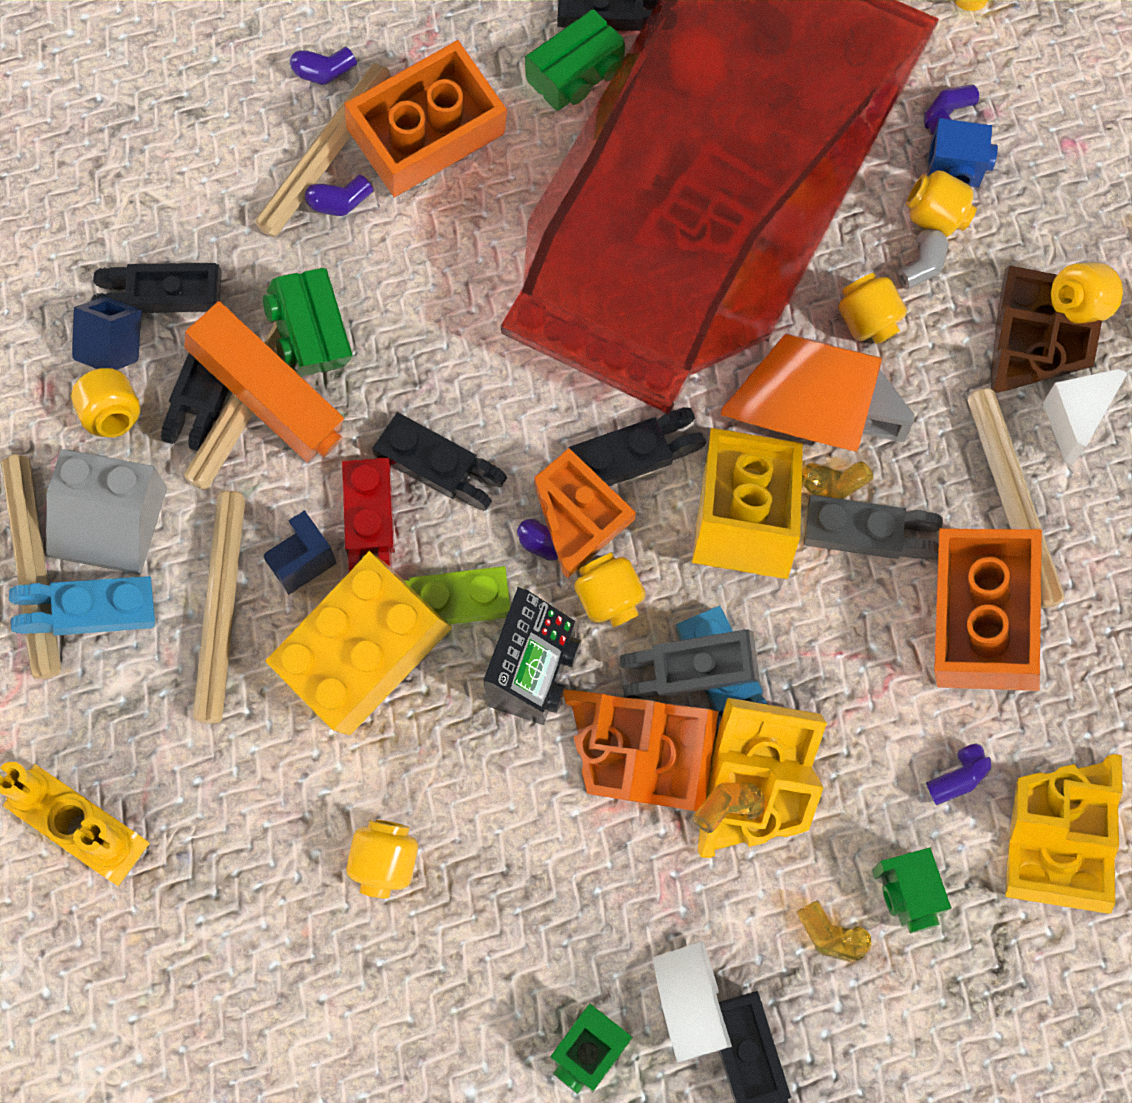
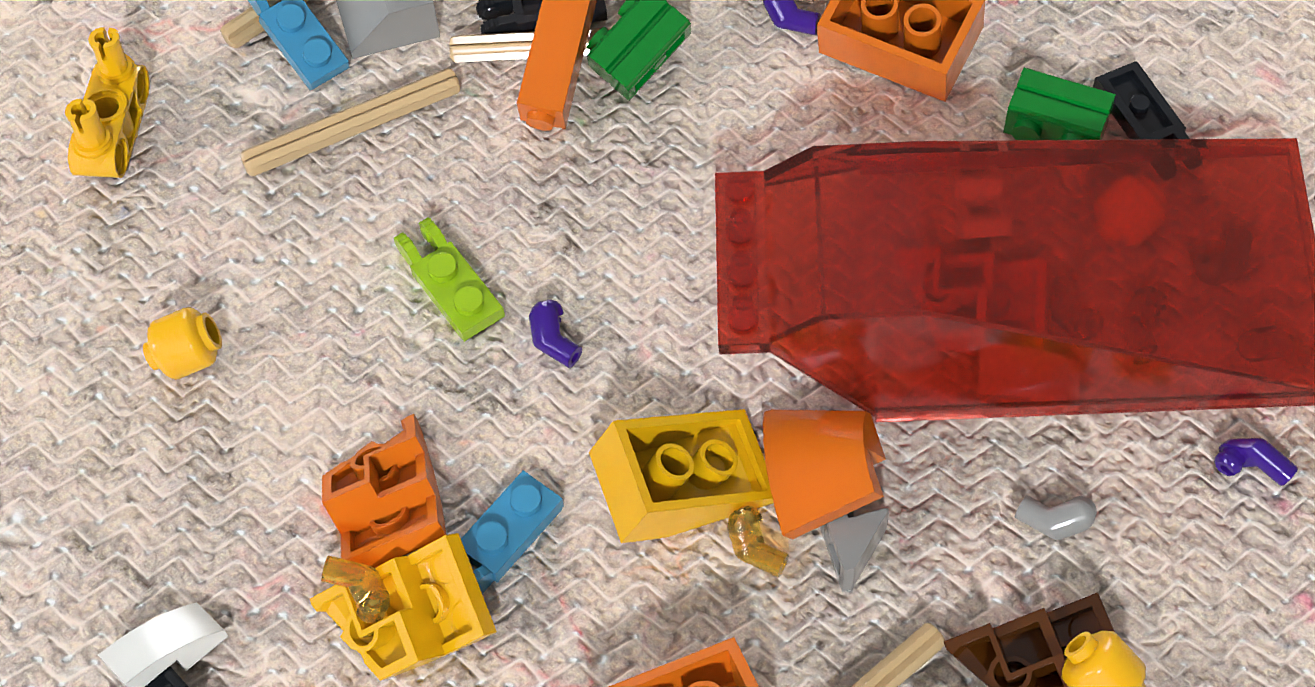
camera: 65 degrees right, 10 degrees down
dark blue panel [263,510,337,595] -> none
yellow brick [265,551,452,736] -> none
red hinge [342,458,395,572] -> none
black hinge [372,412,507,511] -> none
black slope [483,587,582,725] -> none
orange wing [534,448,636,578] -> none
green brick [550,1003,633,1094] -> none
black hinge [568,407,707,486] -> none
yellow head [574,552,646,628] -> none
dark grey hinge [620,629,760,699] -> none
dark grey hinge [804,495,943,560] -> none
yellow head [838,273,907,345] -> none
yellow head [906,170,977,237] -> none
blue brick [927,118,998,188] -> none

